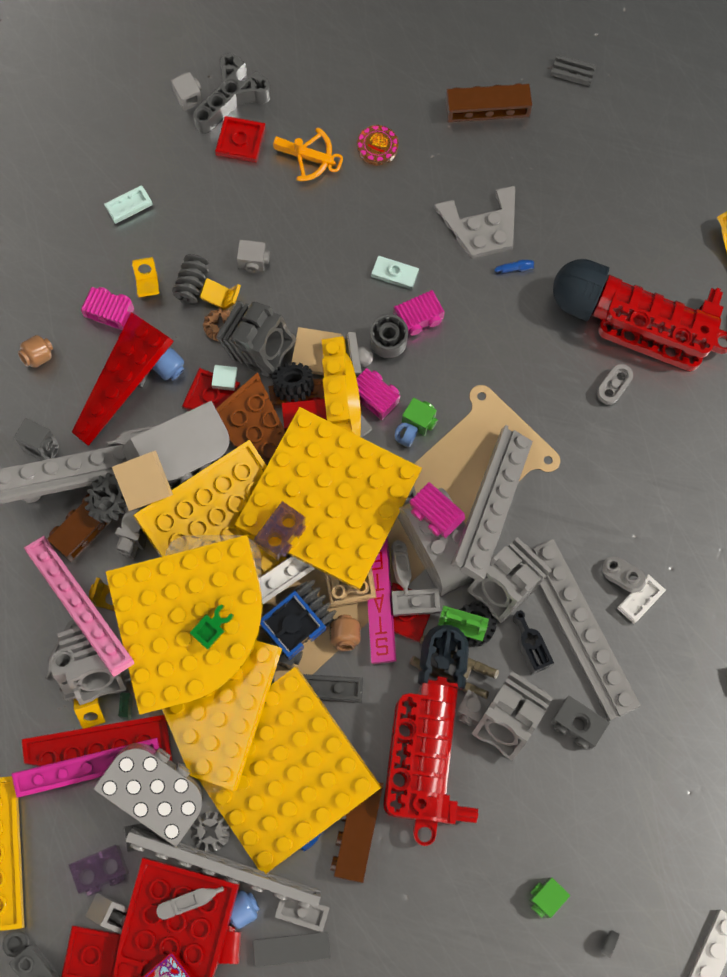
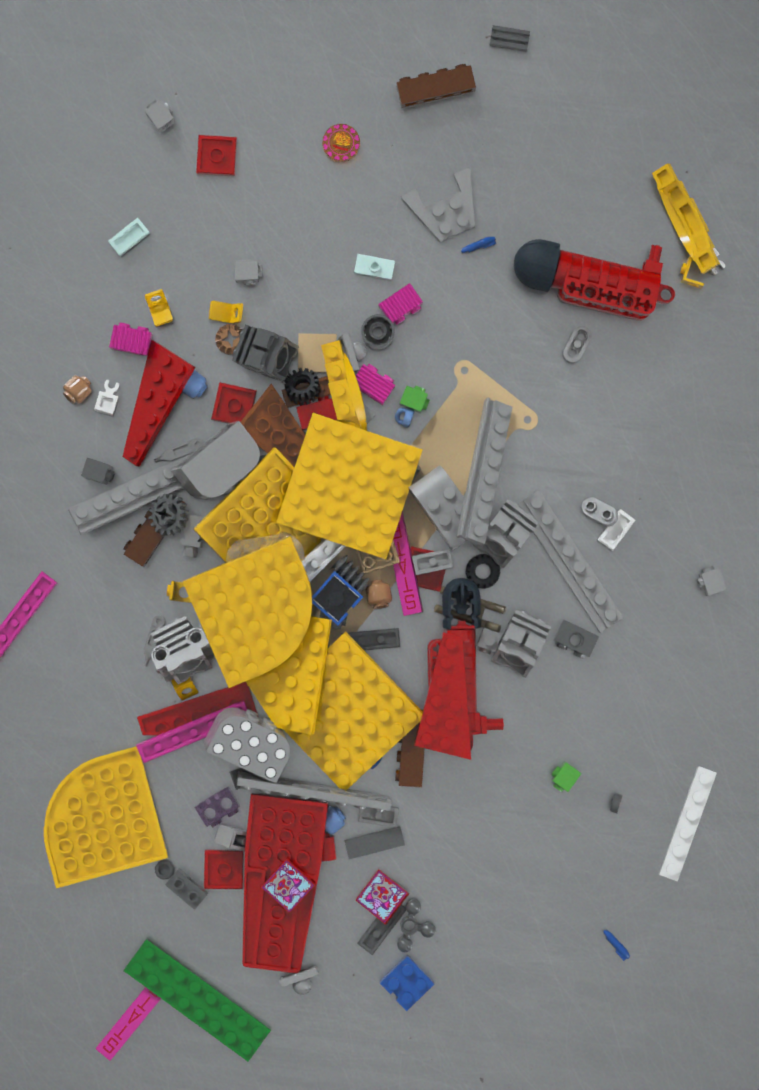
camera: 10 degrees left, 15 degrees up
bright pink tile [24,536,135,677] -> none
tan tile [112,450,173,511] -> none
clear green tile [118,693,133,720] -> none
light grey piece [157,886,224,919] -> none
dark grey piece [172,254,209,304] -> none
green plate [190,604,234,650] -> none
light grey gear [191,812,230,852] -> none
dark grey beam [193,53,271,134] -> none
light aqua tile [212,365,237,391] -> none
brick [254,501,307,560] -> none
light orange piece [273,127,343,181] -> none
light grey piece [390,540,412,595] -> none
dark pink brick [410,482,465,539] -> none
bright green hinge [438,605,489,642] -> none
black piece [513,610,554,675] -> none
none -> white plate [94,380,119,416]
none -> red wing [414,632,471,760]

